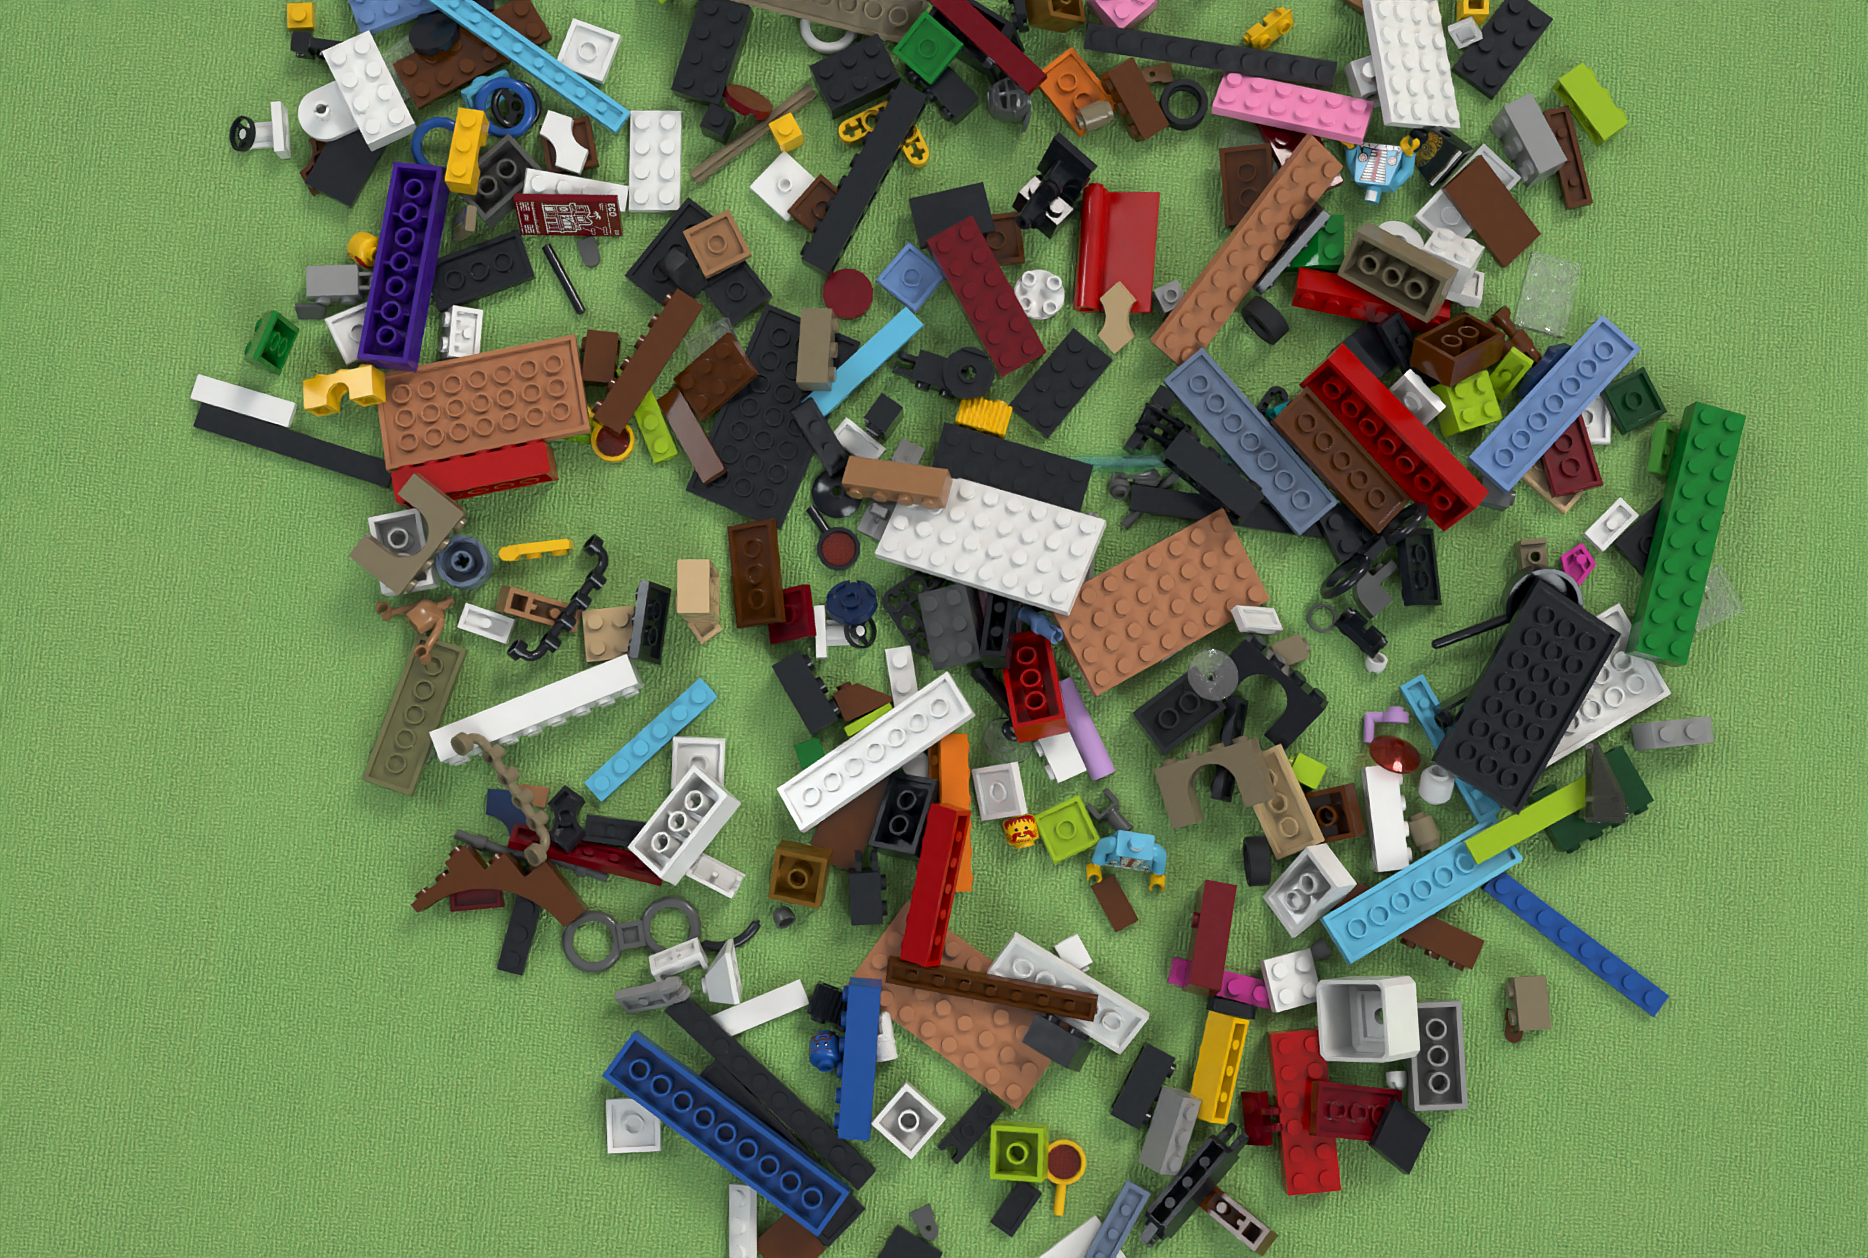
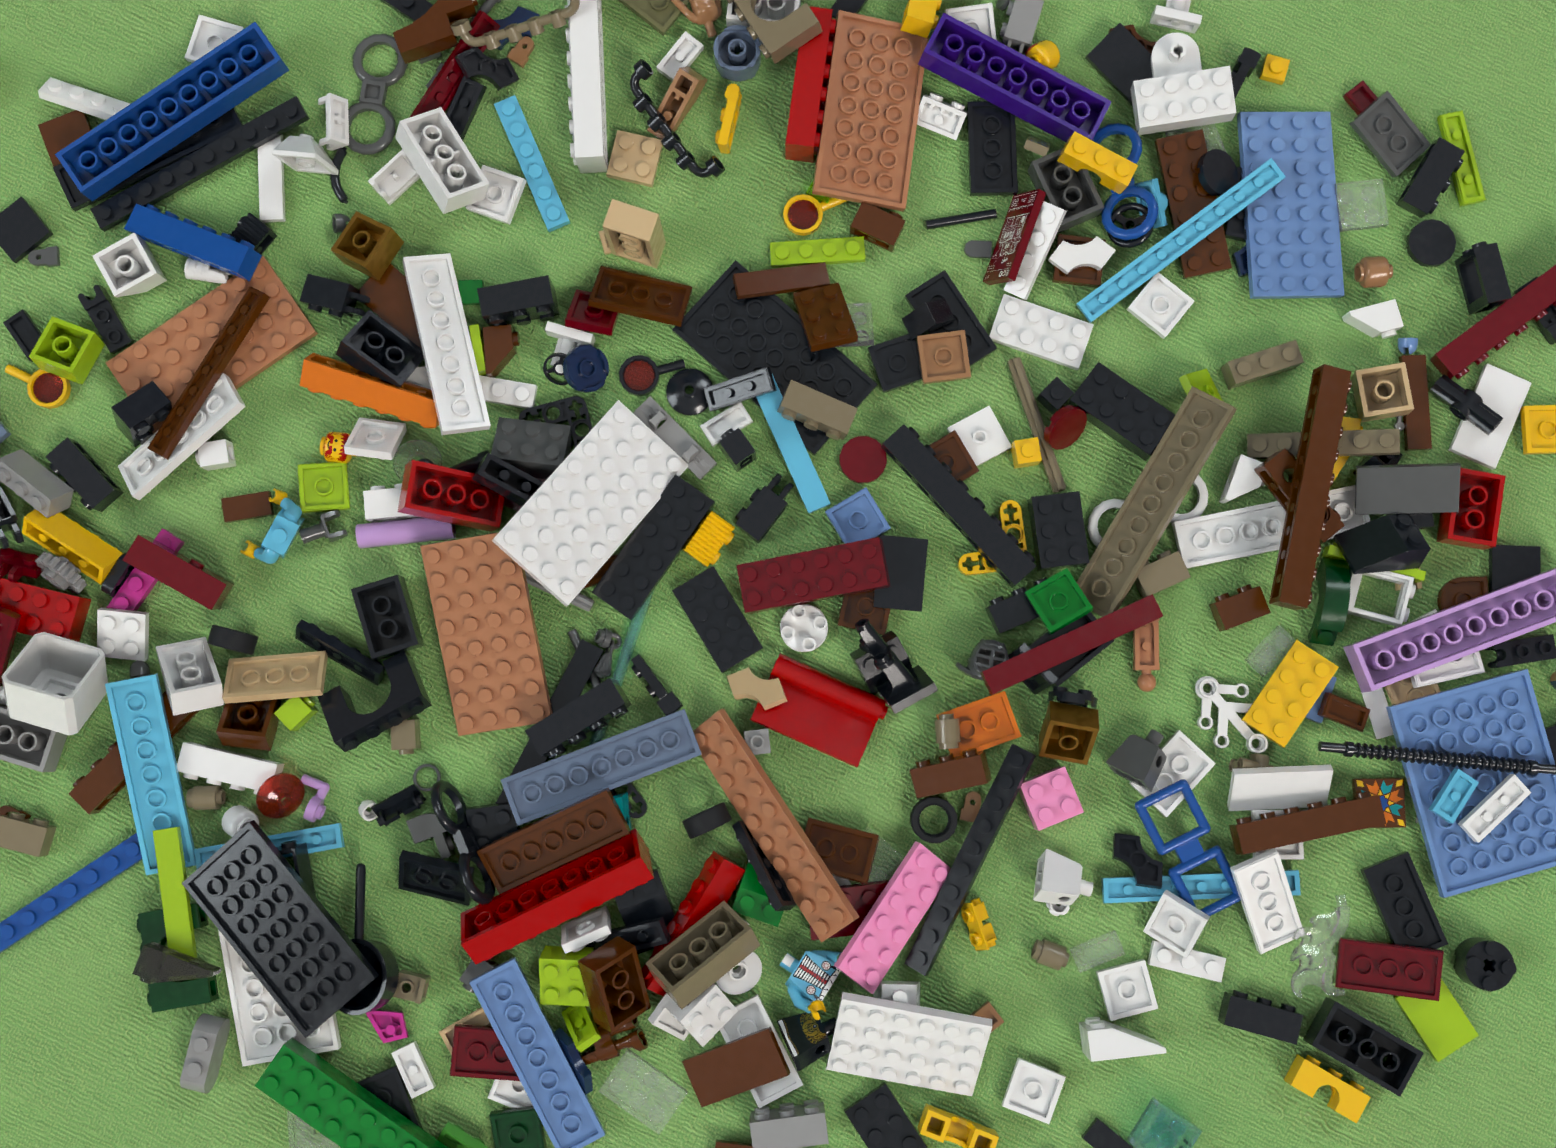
camera: 110 degrees right, 0 degrees up
reddish brown brick [591,288,704,437] -> none
light grey hinge [615,976,691,1014] -> none
black plate [628,580,671,665] -> none
blue head [809,1030,843,1072] -> none
medium nougat brick [842,456,953,510] -> none
red brick [900,803,971,967] -> none
black plate [942,347,995,400] -> none
medium blue pin [1018,605,1063,644] -> none
black piece [1135,402,1192,449] -> none
dark tan arch [1154,735,1277,830] -> none
clear dish [1188,649,1238,701] -> none
white tile [1231,605,1283,635] -> none
white tile [1448,16,1483,49] -> none
none -> light grey gear [35,551,87,595]

